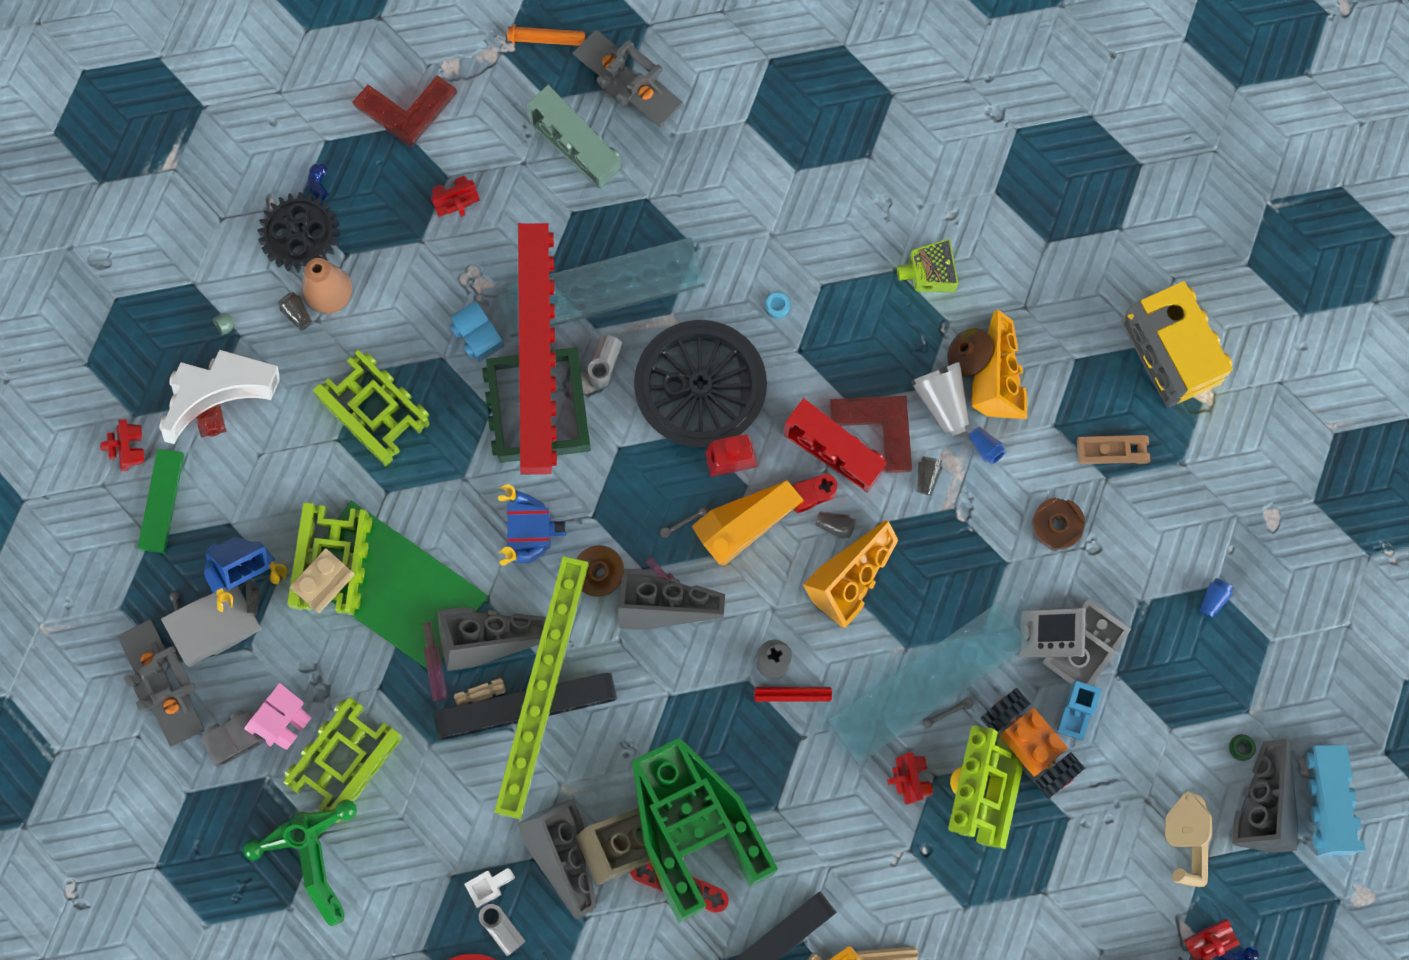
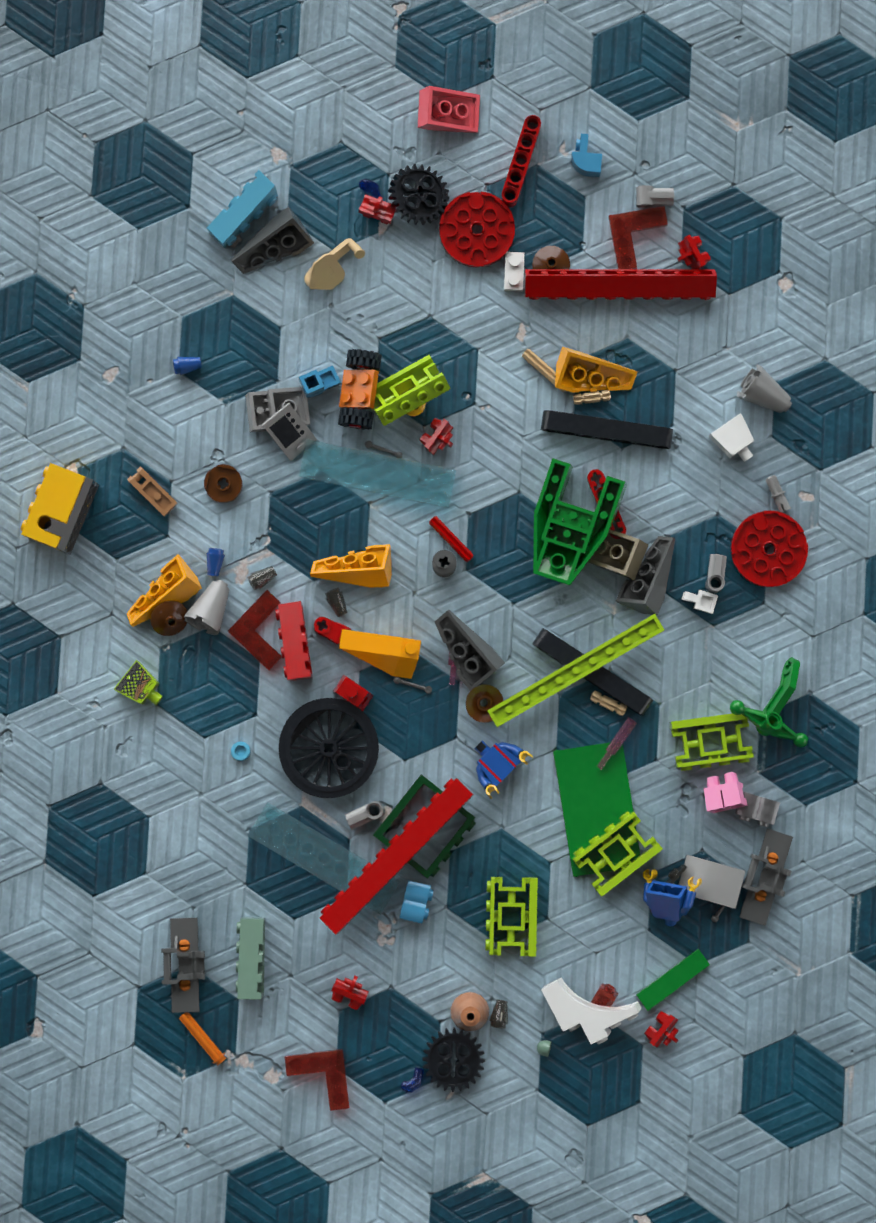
camera: 130 degrees left, 10 degrees up
tan plate [290,548,355,613] -> none
dark grey wedge [438,607,546,671] -> none
dark green plate [1229,734,1256,761] -> none

